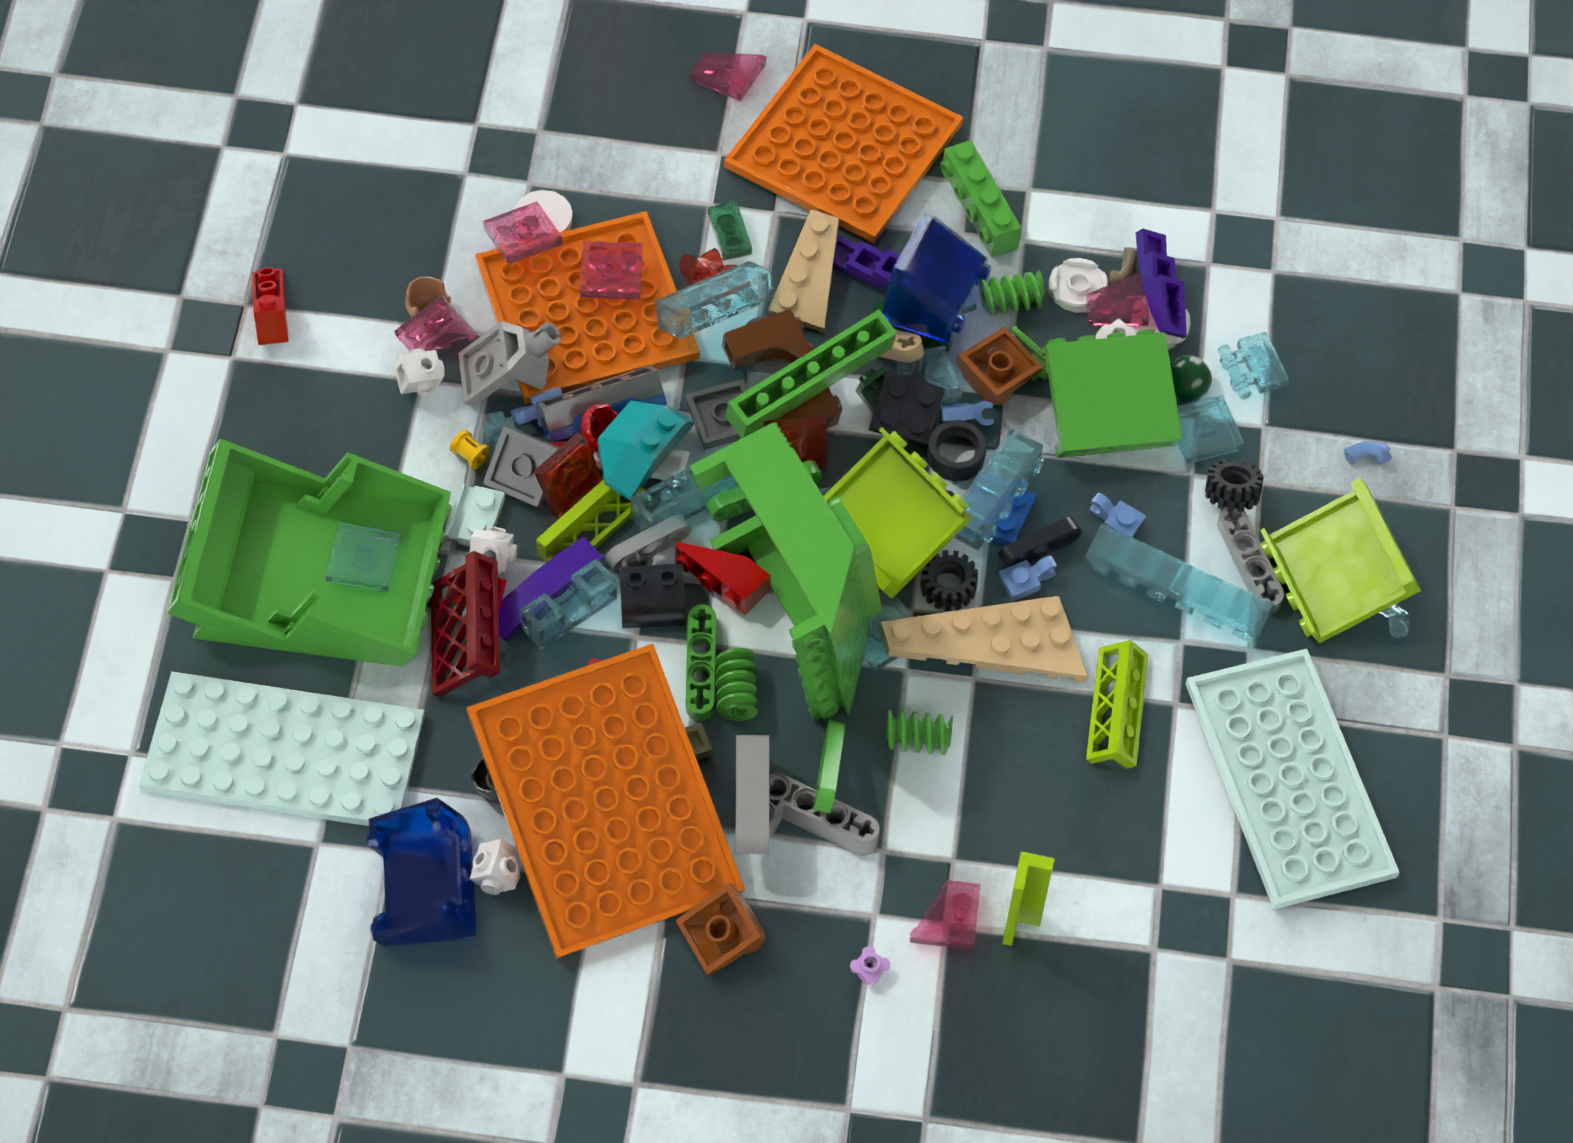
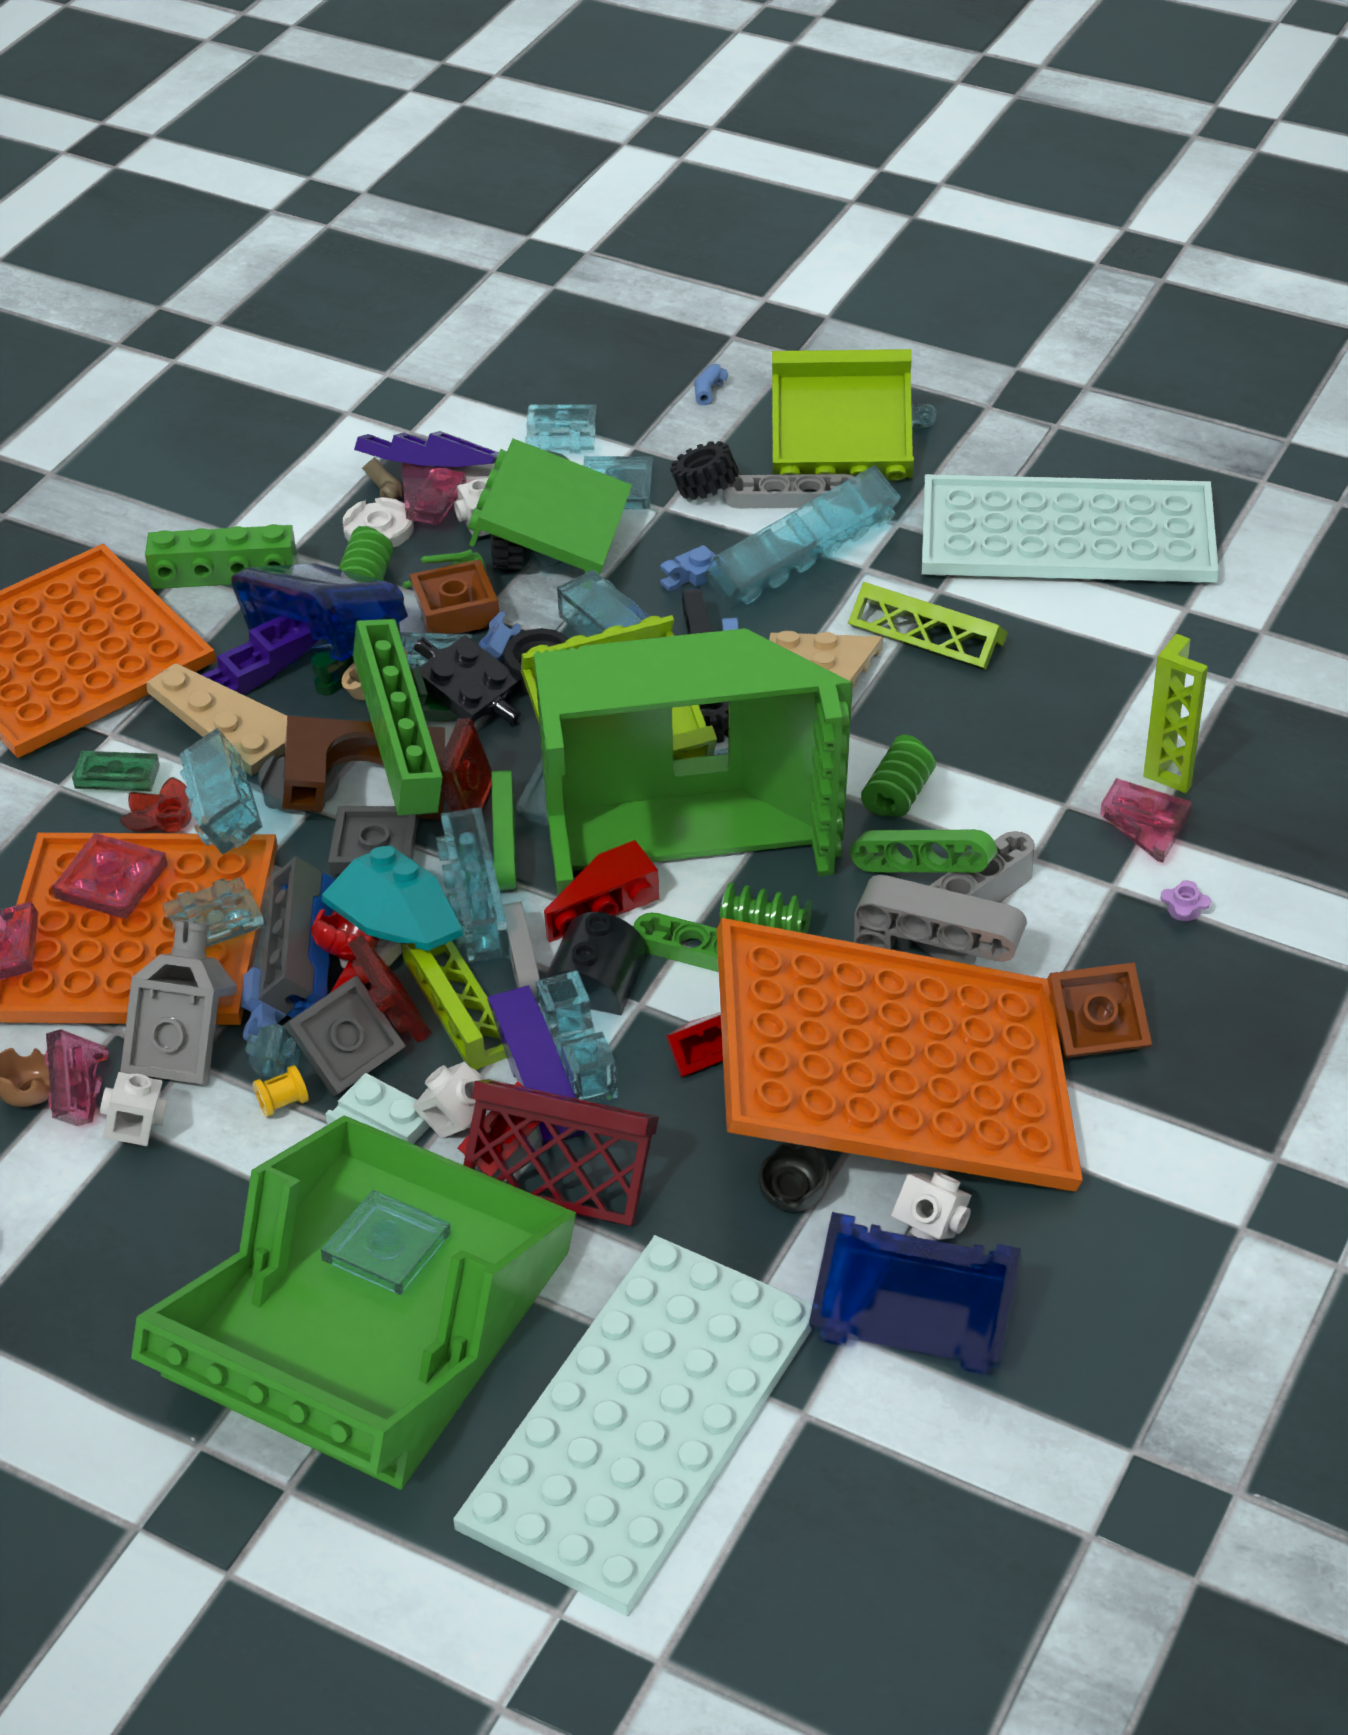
camera: 65 degrees left, 15 degrees down
none -> clear light blue plate [162,877,265,947]

